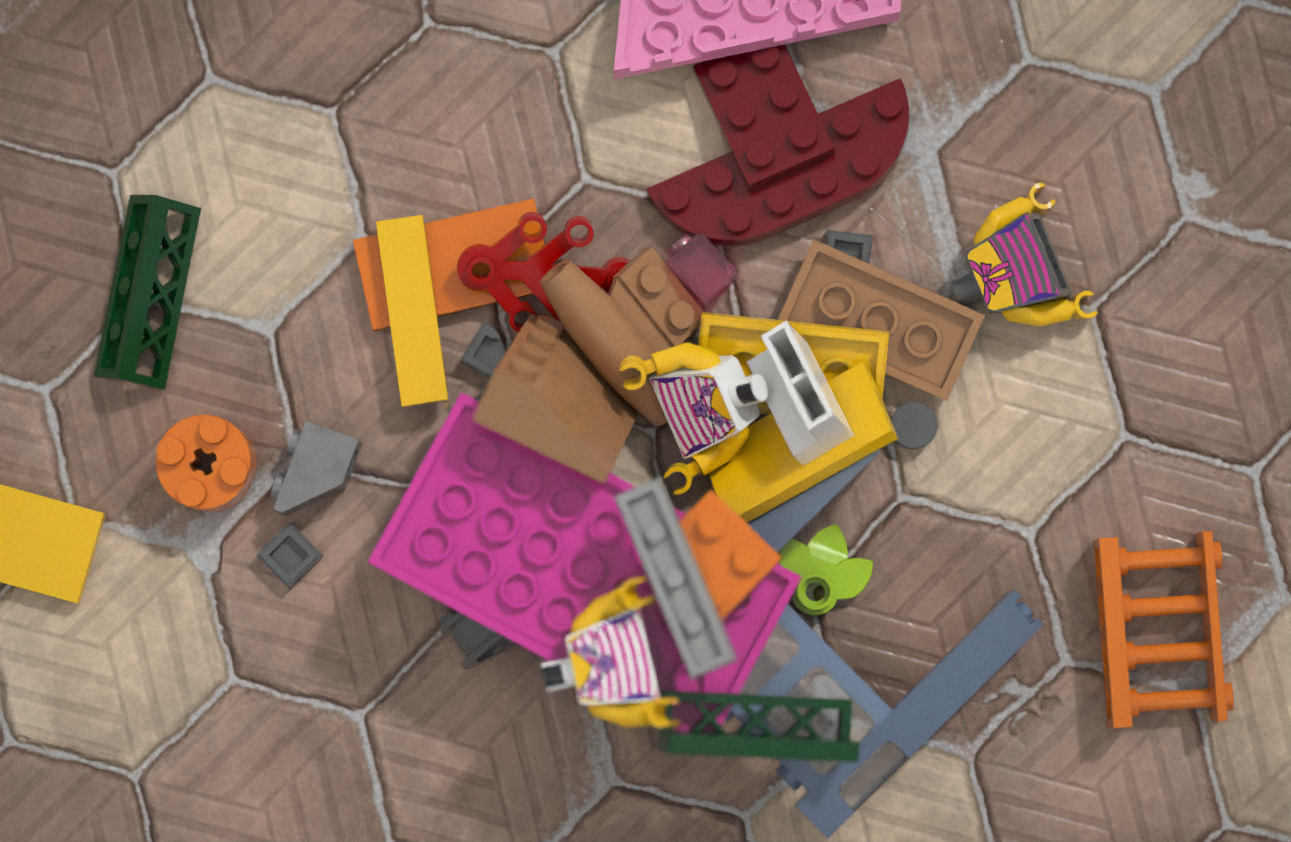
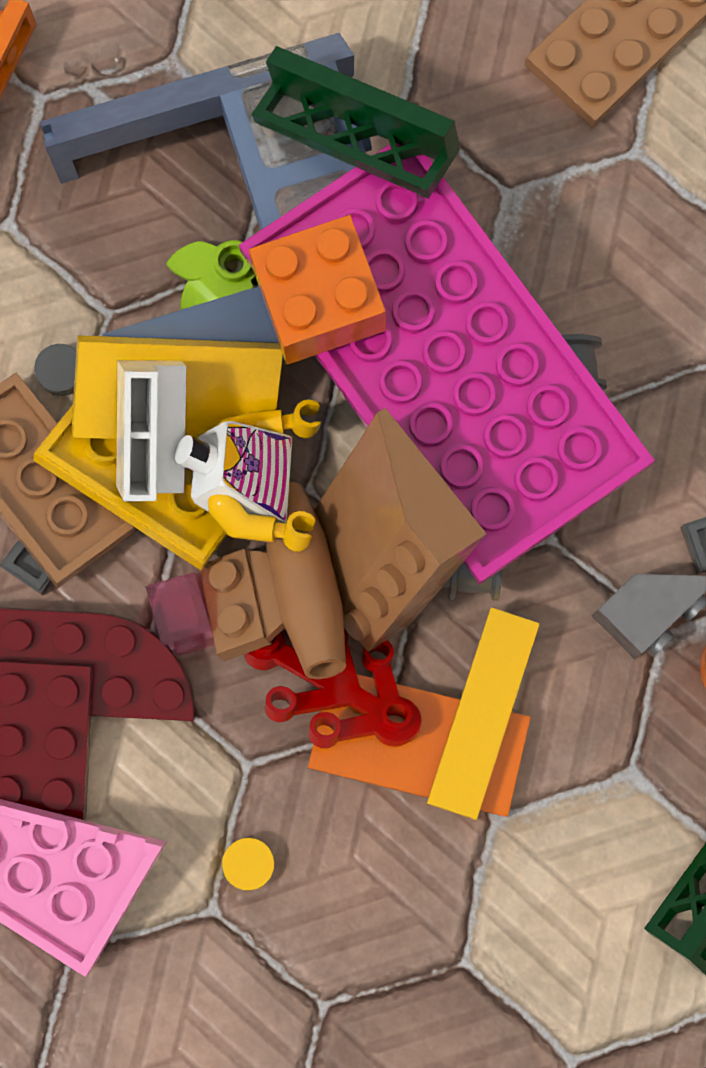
camera: 155 degrees left, 5 degrees down
dark grey tile [460,321,506,379] -> none
torso [541,576,680,728] -> none
light grey tile [614,477,738,680] -> none
none -> yellow tile [222,837,275,890]

